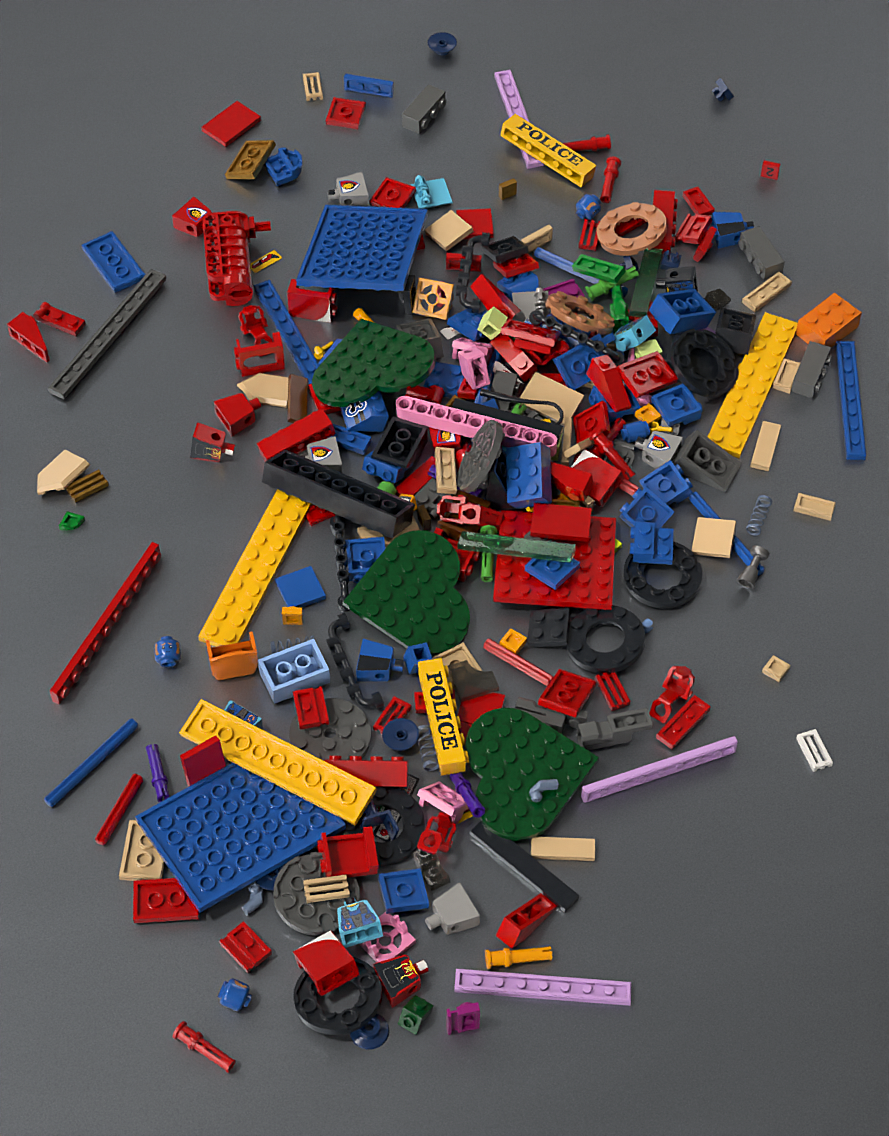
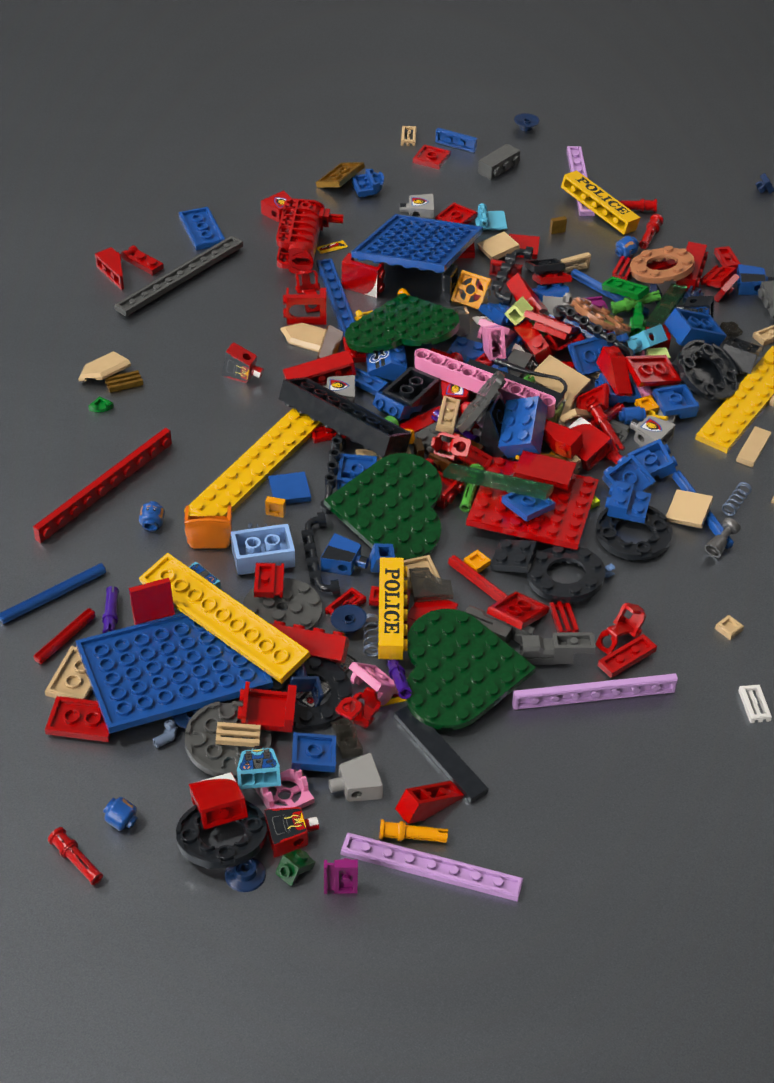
camera: 10 degrees right, 10 degrees down
red tile [201,101,261,147] -> none
red torso [214,393,261,436] -> none
red plate [219,921,272,974] -> none
sand blue arm [529,779,558,802] -> none
tan tile [531,837,595,861] -> none
dark grey slope [672,430,741,492] -> none

